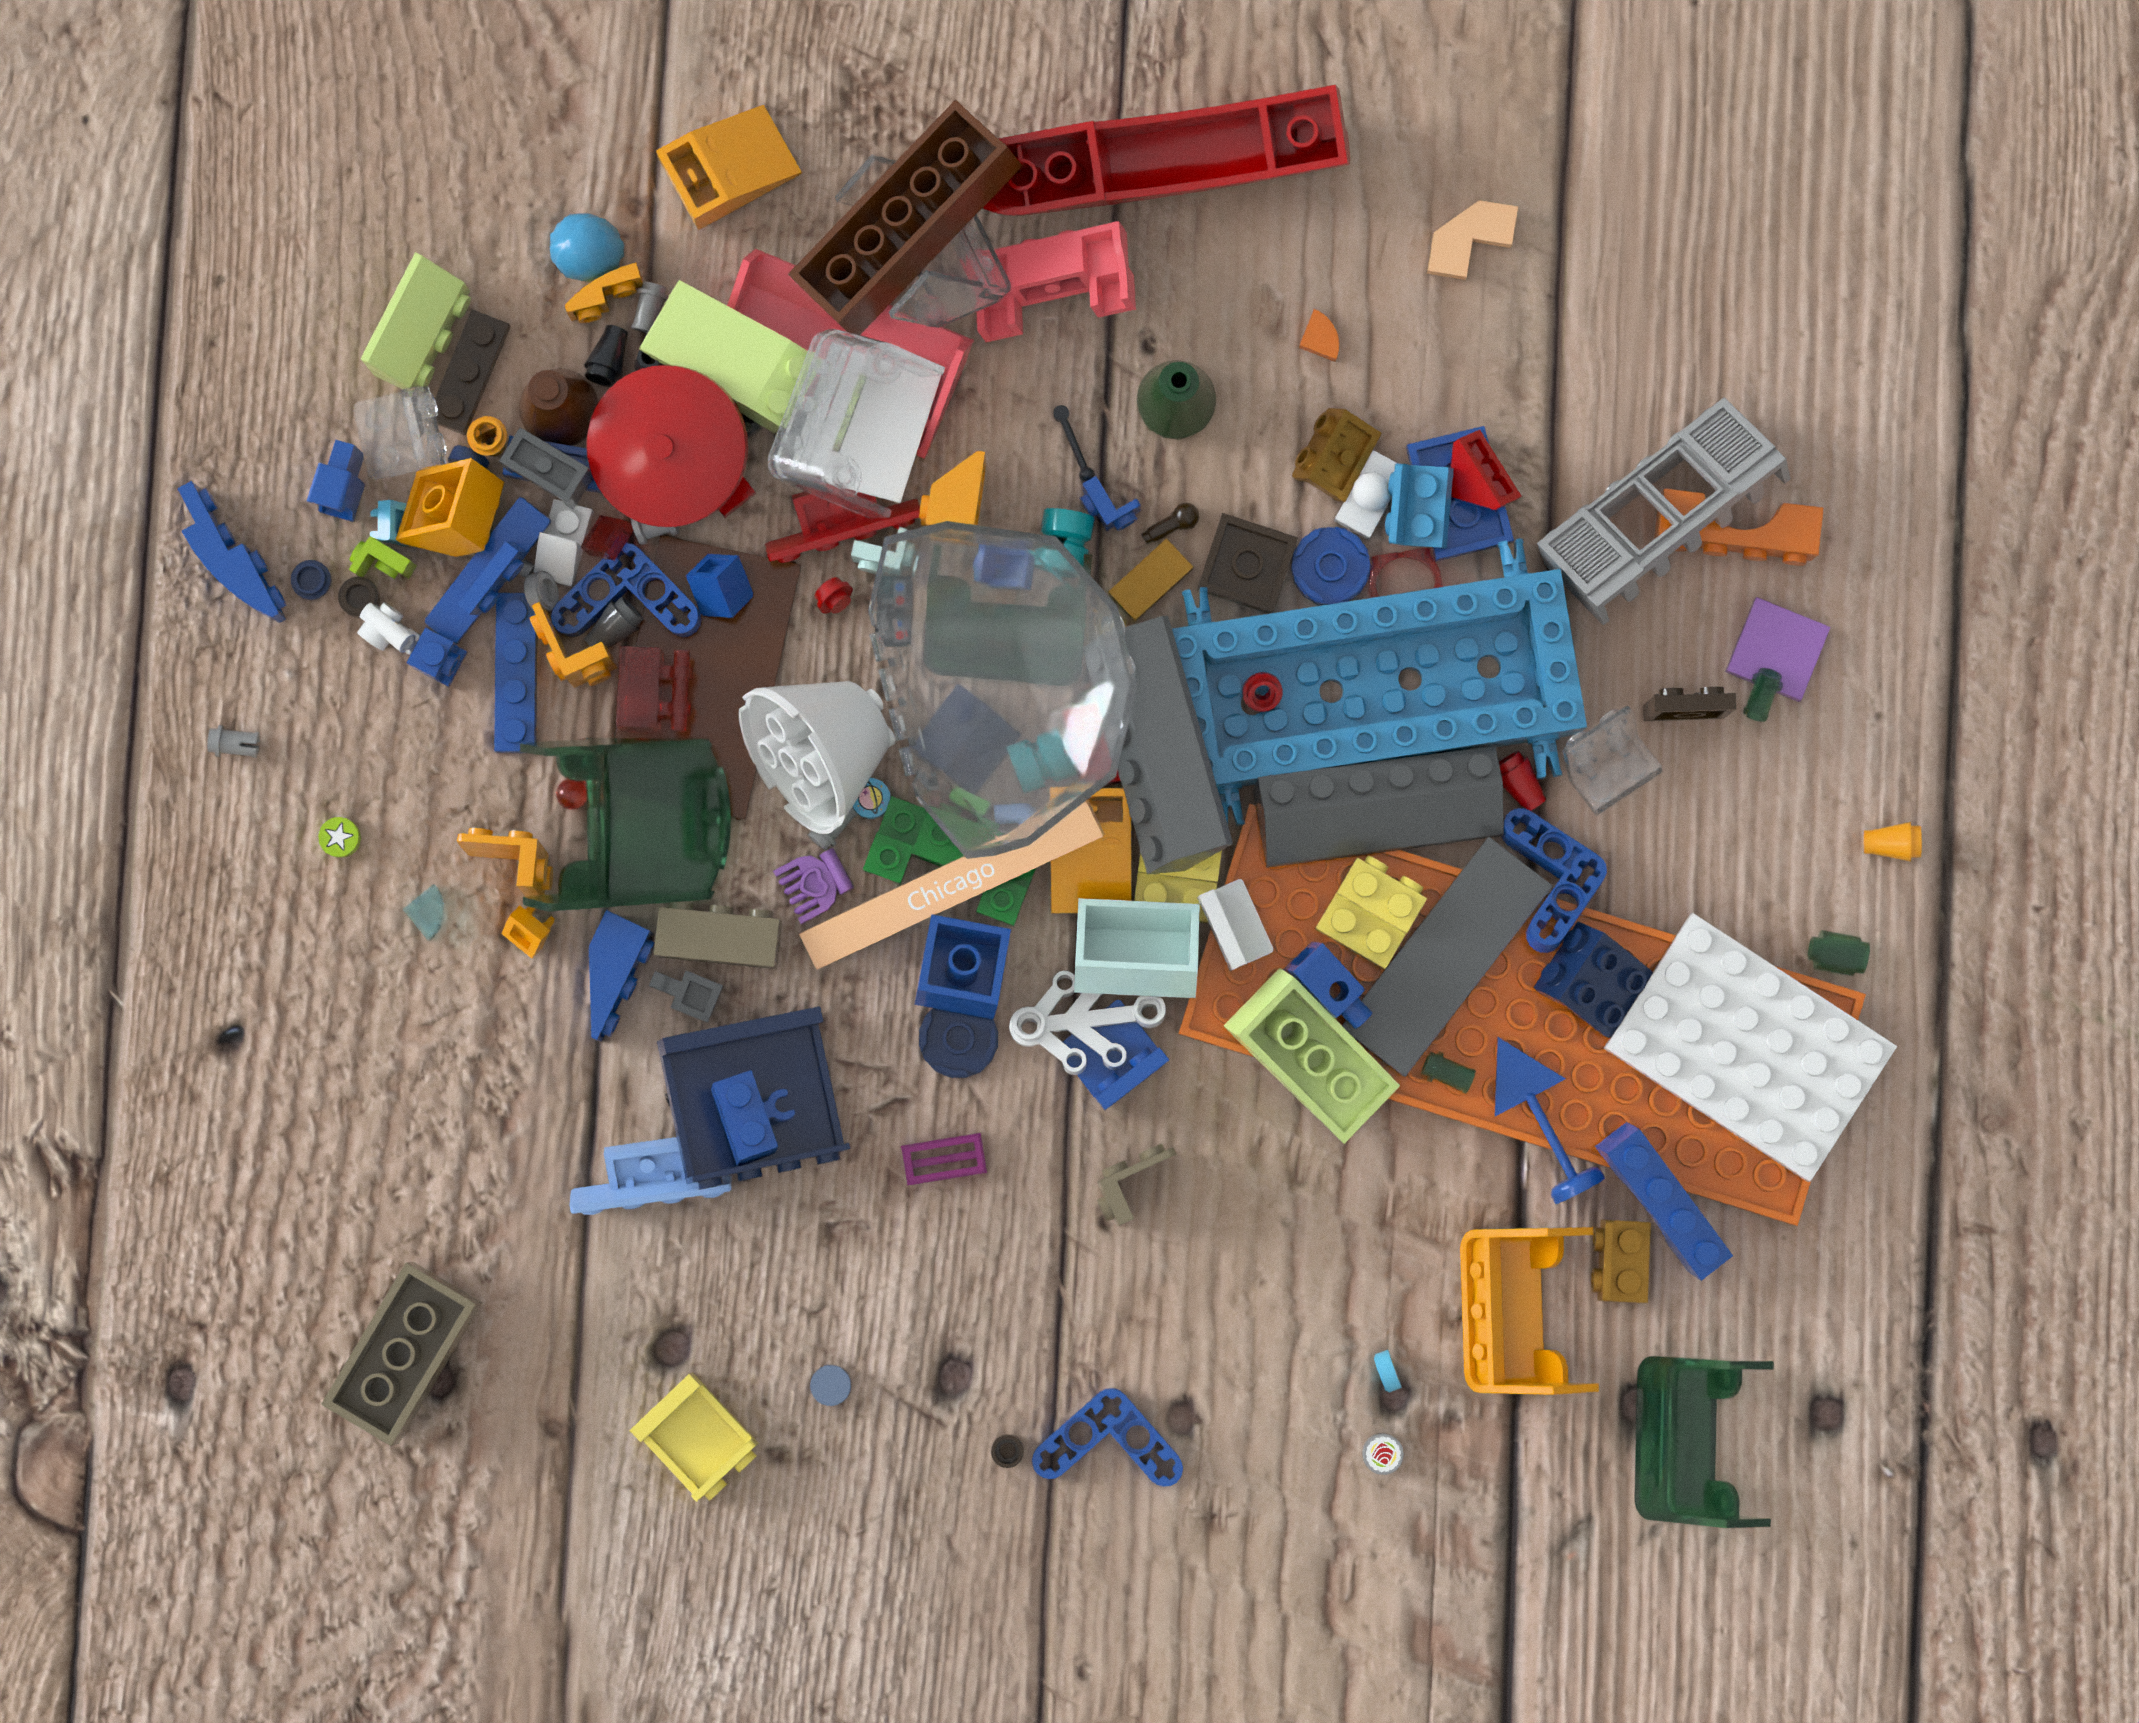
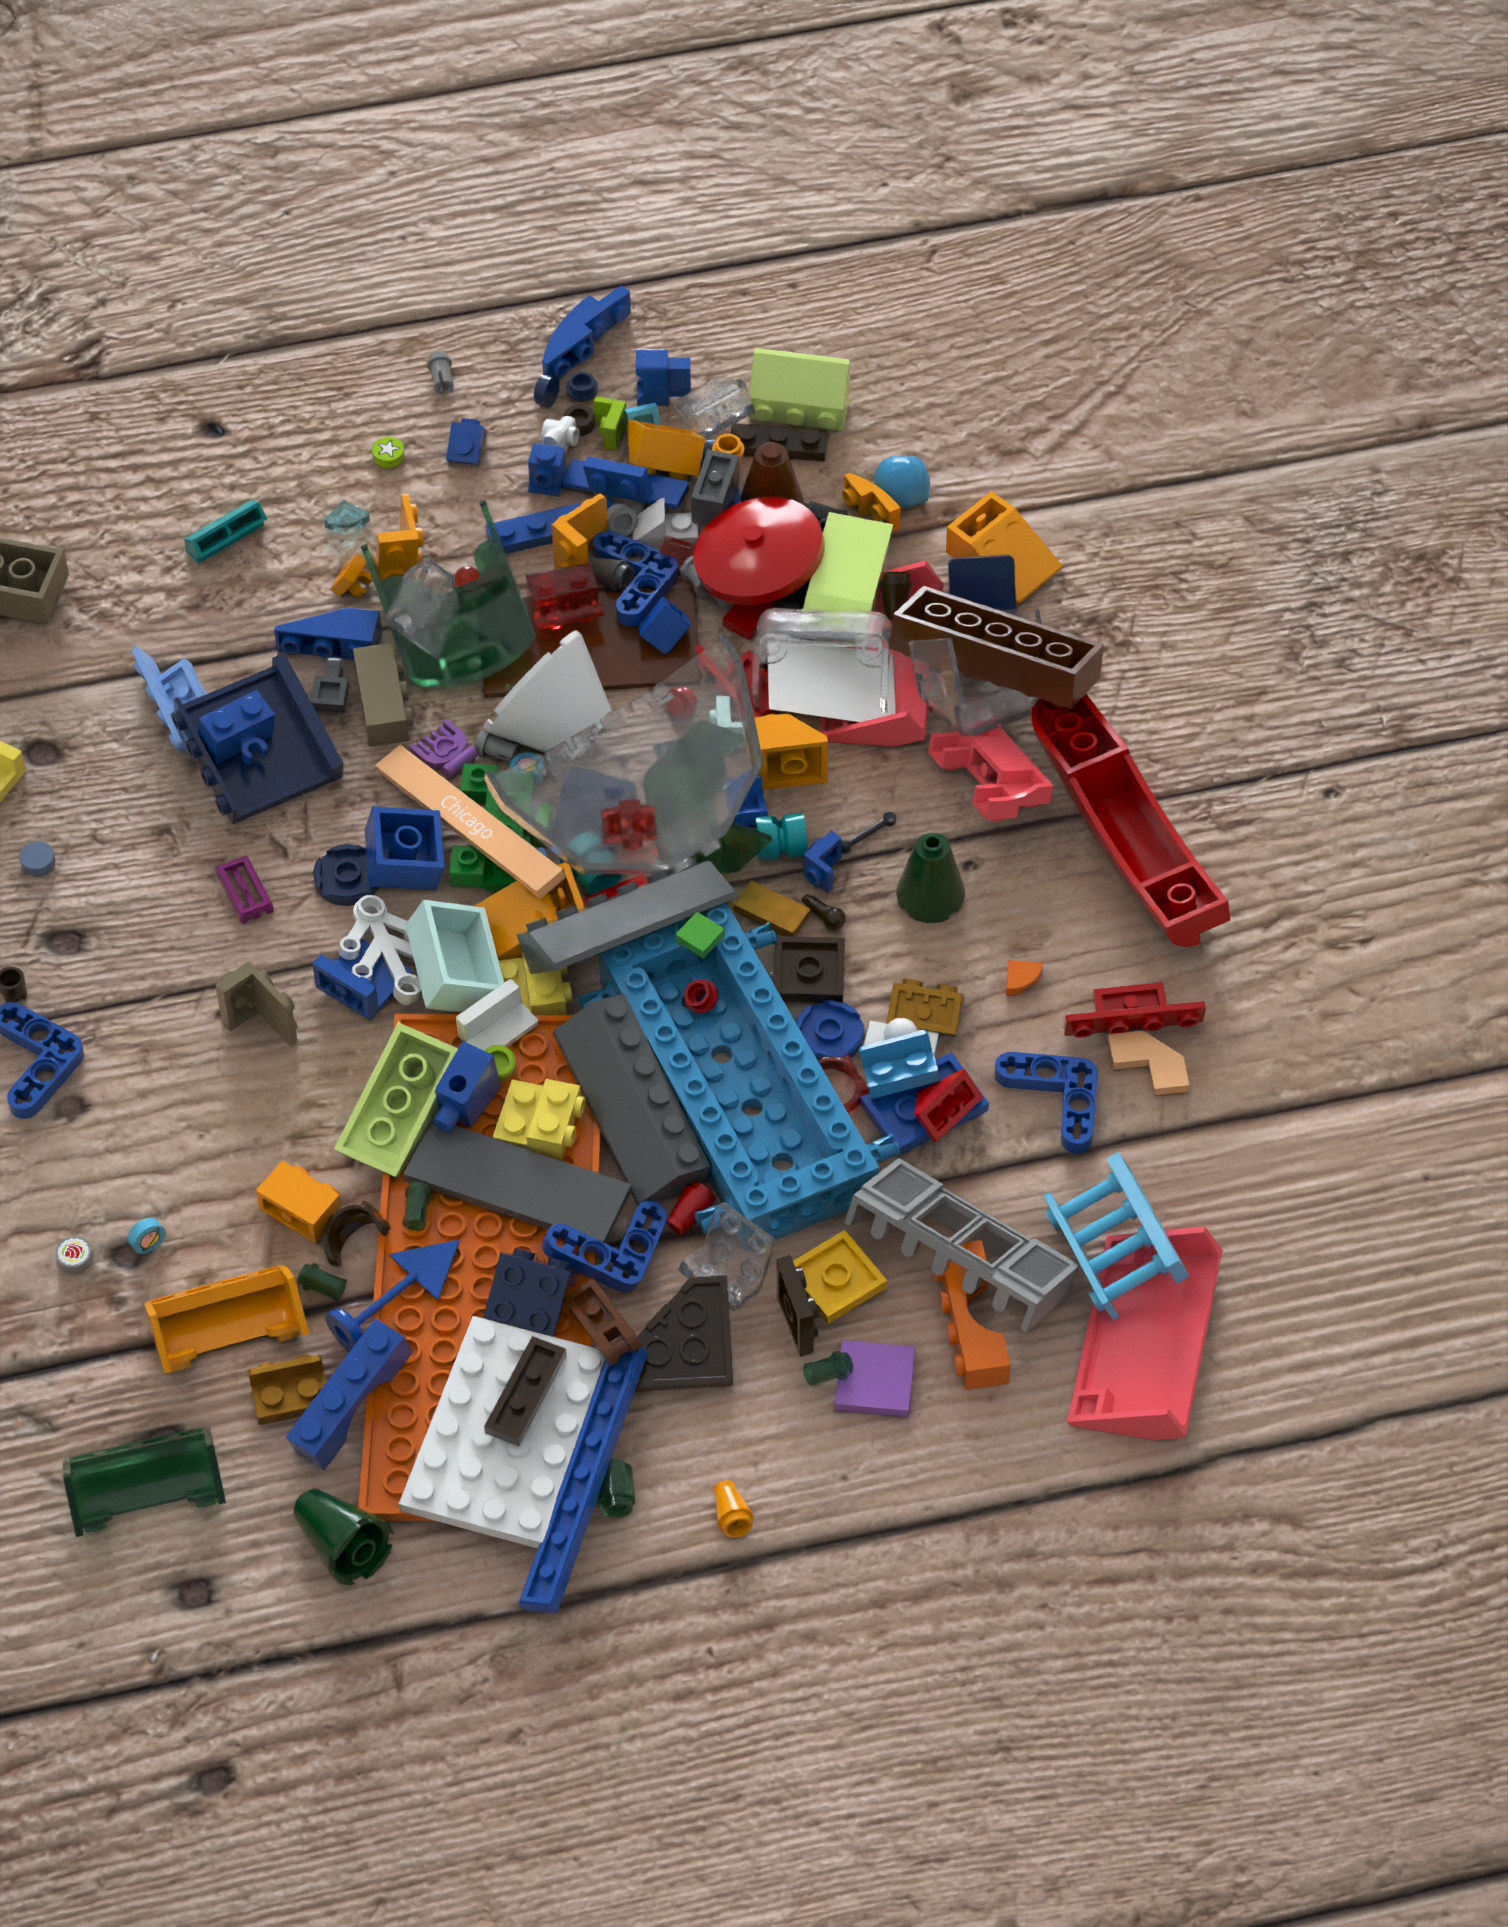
camera: 75 degrees right, 30 degrees down
none -> teal piece [184,500,267,564]
none -> light orange brick [256,1160,342,1244]
none -> dark green cone [293,1489,393,1586]
none -> clear green pin [298,1263,347,1301]
none -> dark brown helmet [323,1200,391,1267]
none -> clear slope [384,557,460,659]
none -> blue bracket [446,418,487,466]
none -> lime tile [484,1045,516,1082]
none -> dark brown plate [484,1336,567,1446]
none -> blue tile [518,1347,648,1613]
none -> dark blue tile [534,374,560,408]
none -> reddish brown plate [564,1279,642,1367]
none -> clear red brick [601,799,657,850]
none -> dark brown plate [634,1275,733,1392]
none -> bright green tile [675,912,725,959]
none -> yellow plate [793,1230,887,1324]
none -> dark brown cone [880,571,912,620]
none -> dark blue bracket [948,554,1020,617]
none -> blue beam [994,1052,1098,1153]
none -> medium azure fence [1044,1152,1190,1321]
none -> red bracket [1063,982,1206,1038]
none -> coral slope [1067,1226,1223,1440]

